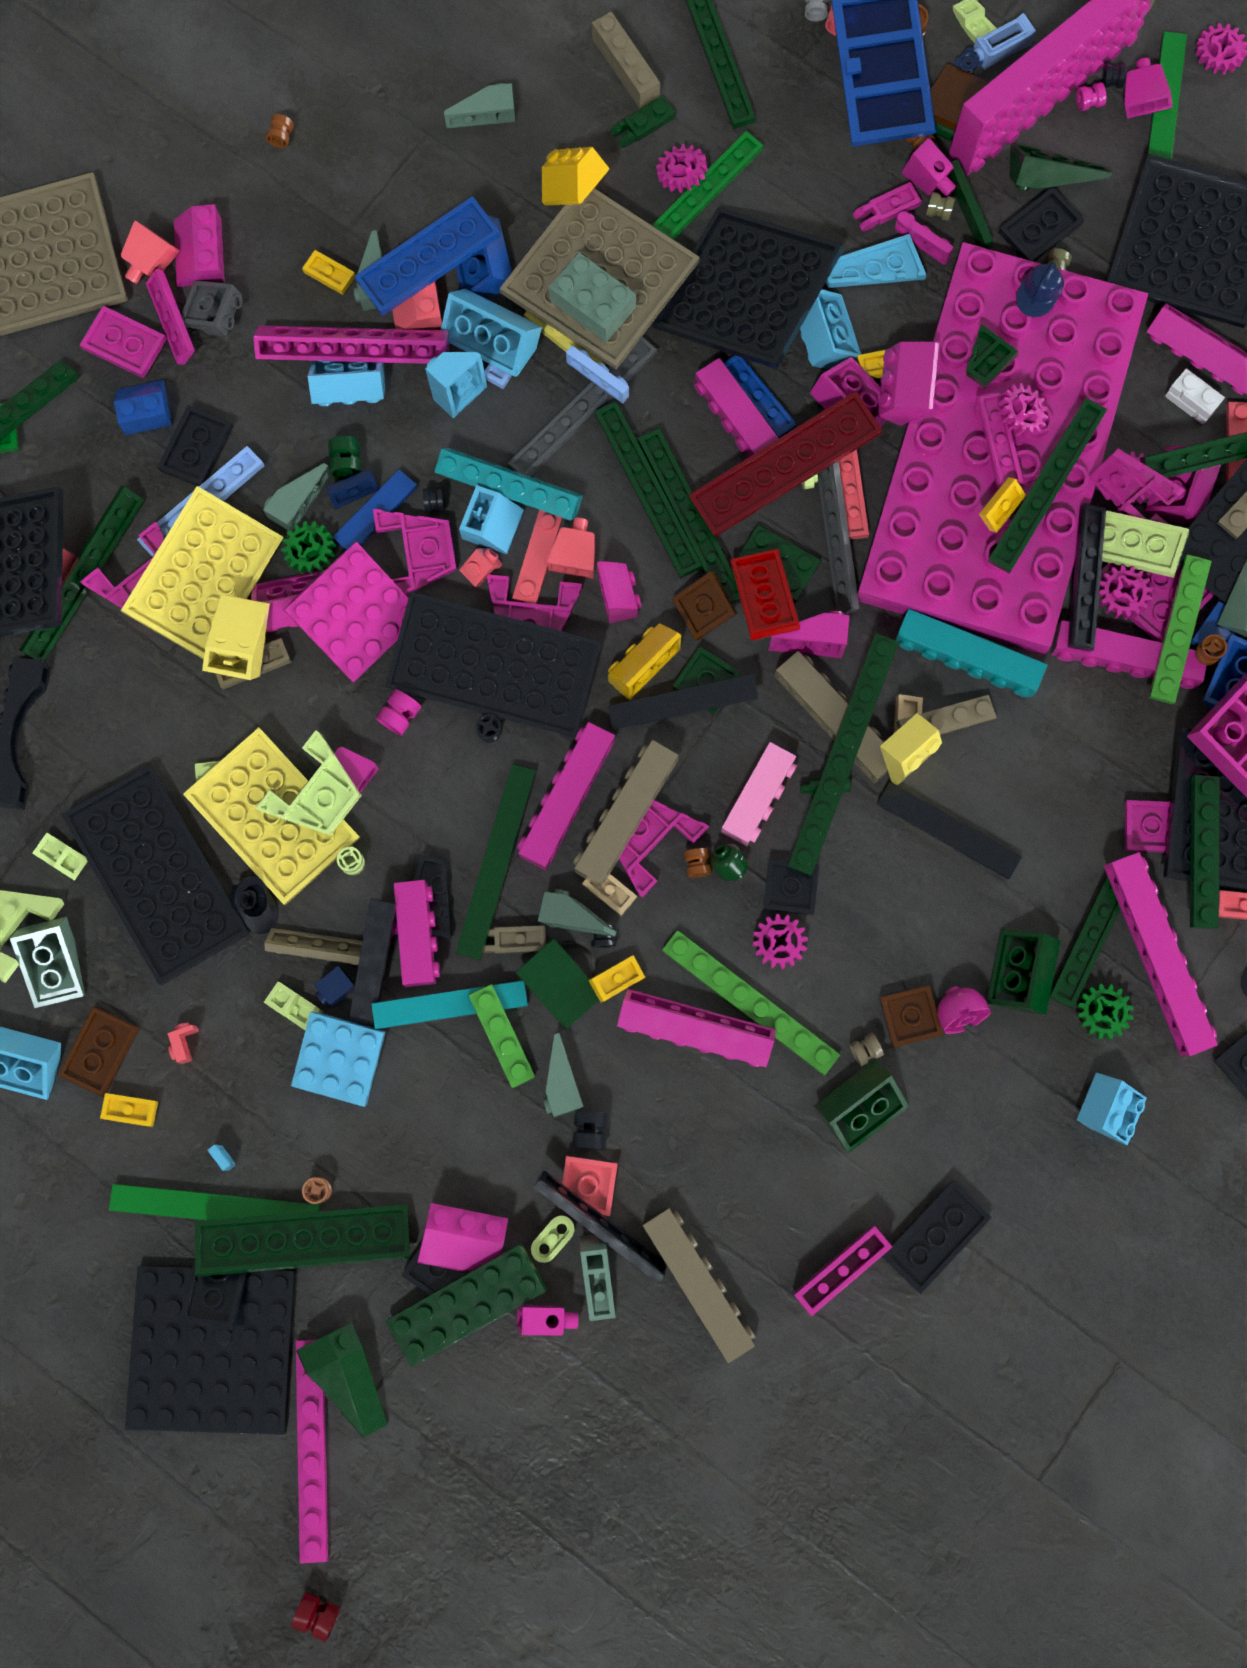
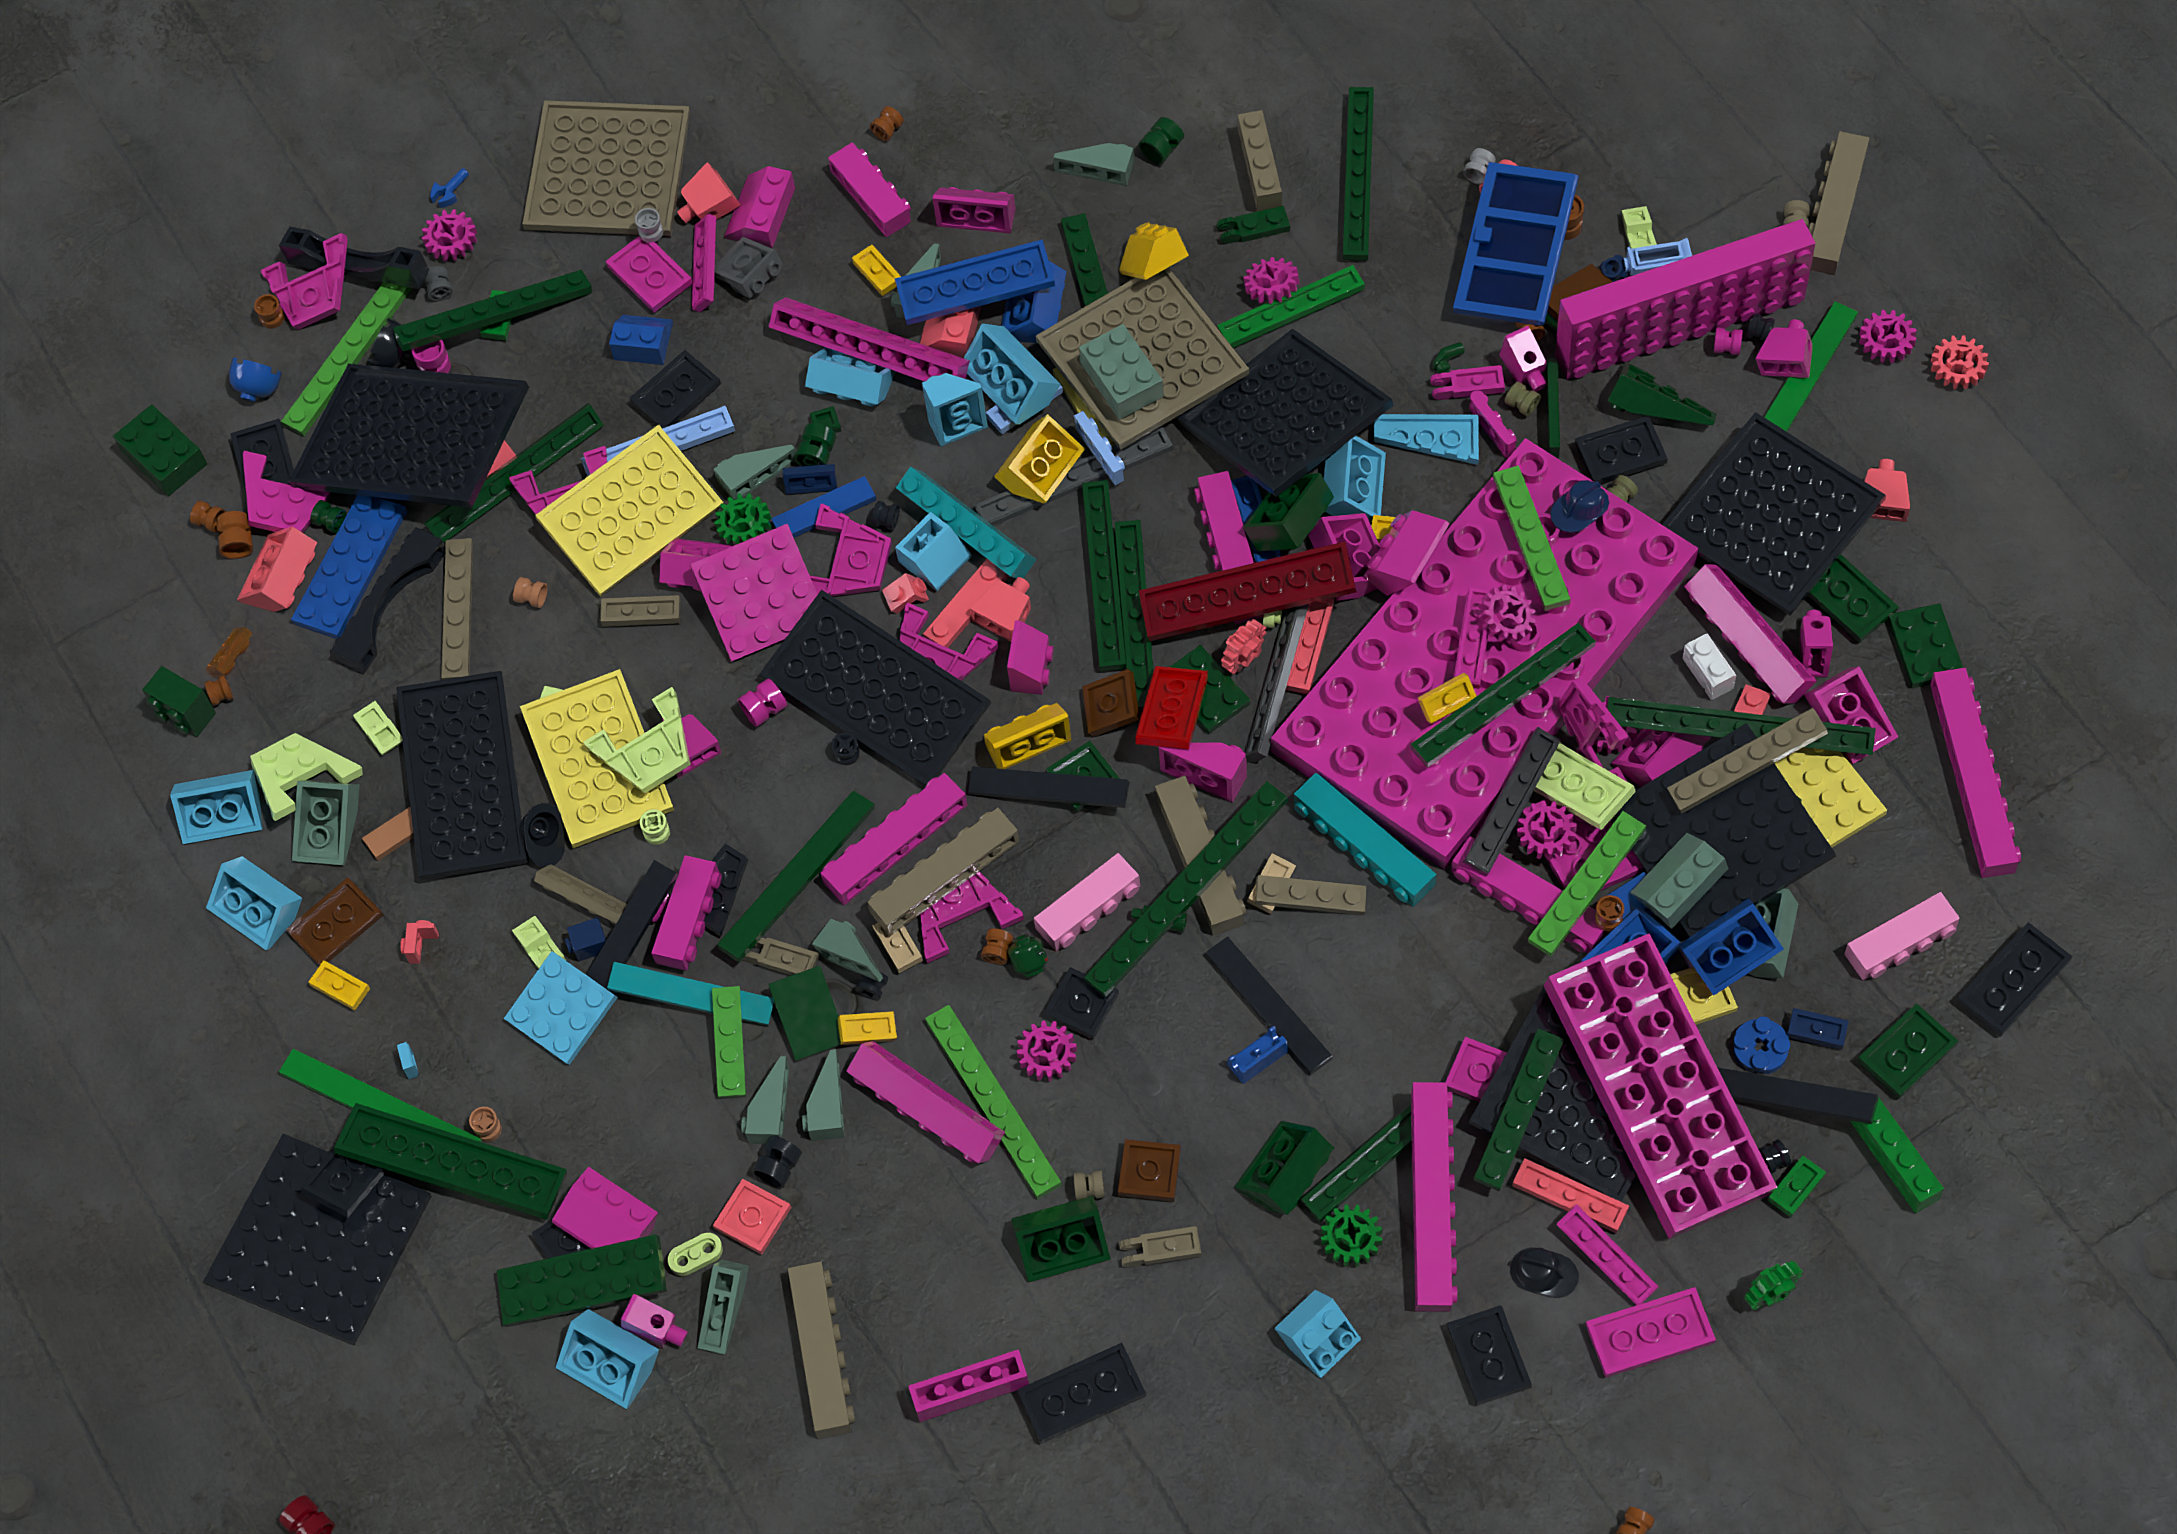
camera: 25 degrees right, 15 degrees down
light yellow slope [202,594,270,680] -> none
dark green wedge [296,1323,388,1438] -> none
dark pink plate [296,1339,328,1563] -> none
black tile [533,1170,667,1284] -> none
light yellow slope [880,713,942,786] -> none
dark pink cylinder [937,986,991,1034] -> none
dark green wing [966,324,1018,389] -> none
none -> nougat tile [362,807,414,861]
none -> dark tan plate [442,538,474,680]
none -> nougat wheel [513,577,548,608]
none -> medium azure slope [555,1309,659,1409]
none -> light grey wheel [635,208,663,243]
none -> sand green slope [802,1049,845,1141]
none -> dark green tile [809,406,842,433]
none -> dark pink brick [828,142,911,237]
none -> dark pink slope [933,187,1016,234]
none -> yellow slope [994,414,1085,503]
none -> dark green plate [1061,213,1108,307]
none -> dark tan hinge [1119,1226,1201,1267]
none -> dark green wheel [1138,117,1184,165]
none -> coral gear [1221,619,1267,674]
none -> blue hinge [1226,1026,1288,1084]
none -> dark green brick [1243,473,1334,551]
none -> dark green arm [1433,342,1465,374]
none -> bright green plate [1493,466,1571,611]

